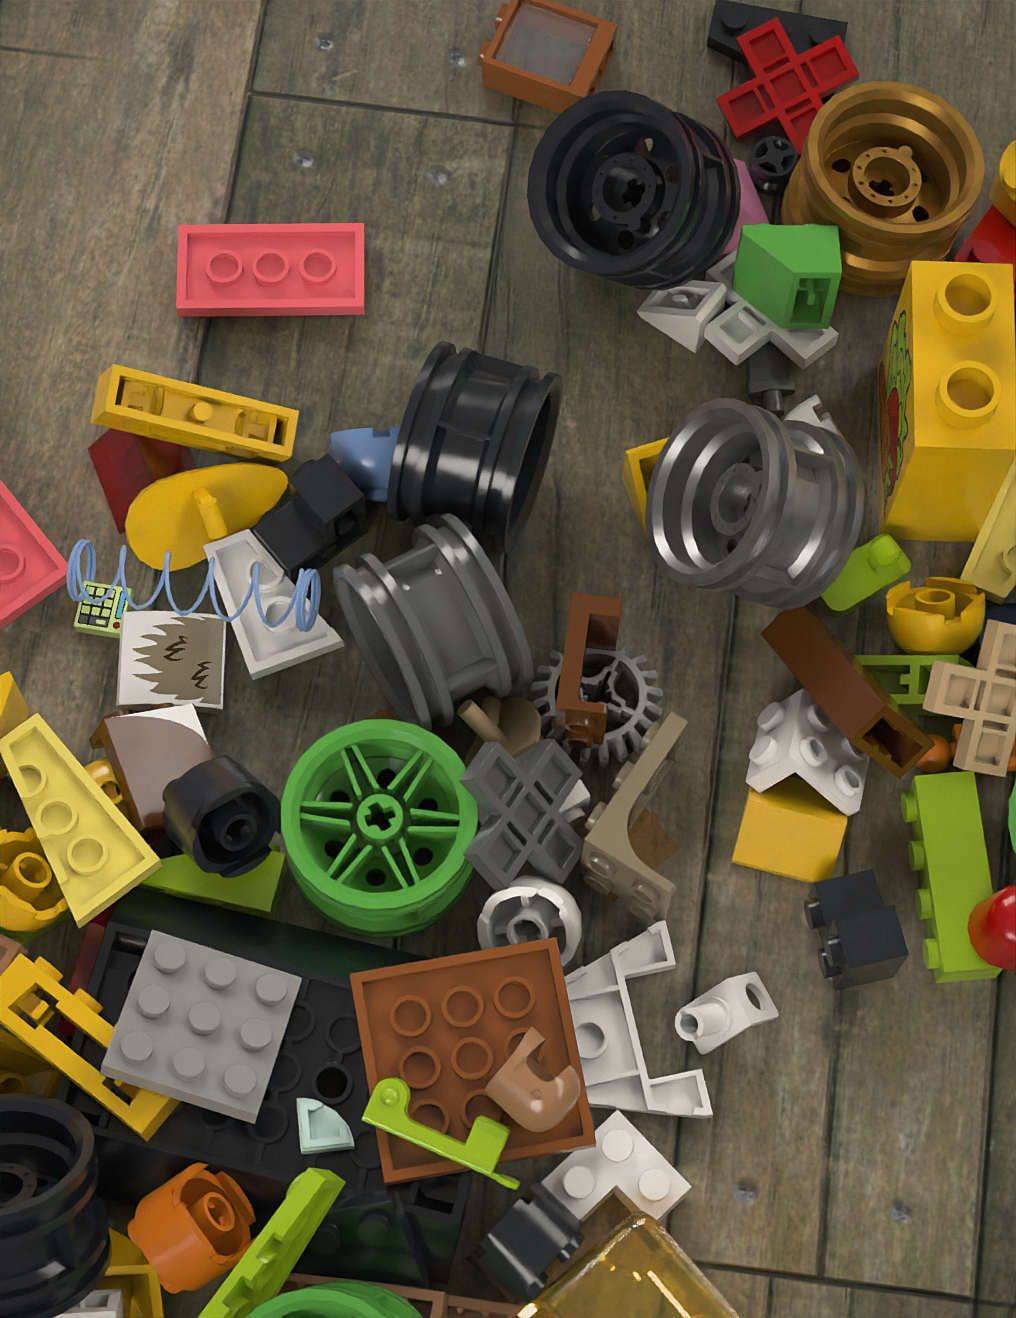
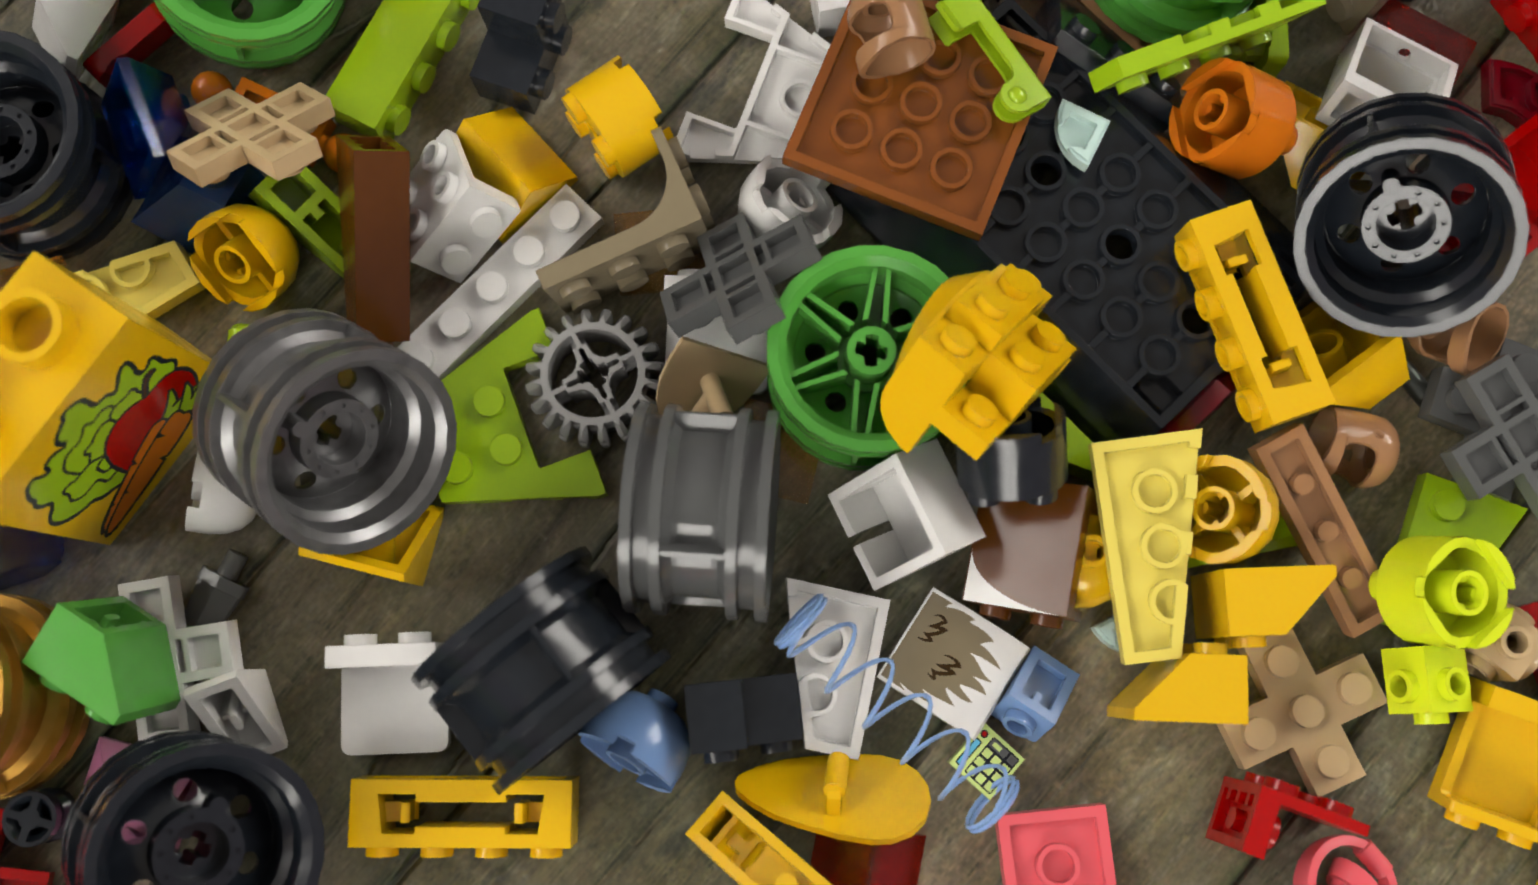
camera: 145 degrees left, 10 degrees up
light grey plate [100,929,302,1124] -> none
reddish brown panel [553,592,623,749] -> none
white bracket [675,972,779,1055] -> none
none -> white bracket [325,632,451,756]
none -> yellow brick [347,775,580,859]
none -> white plate [397,184,604,380]
none -> lime wing [438,308,608,505]
none -> yellow brick [561,55,674,180]
none -> white piece [828,439,986,591]
none -> yellow piece [880,263,1077,461]
none -> medium blue bracket [991,645,1080,742]

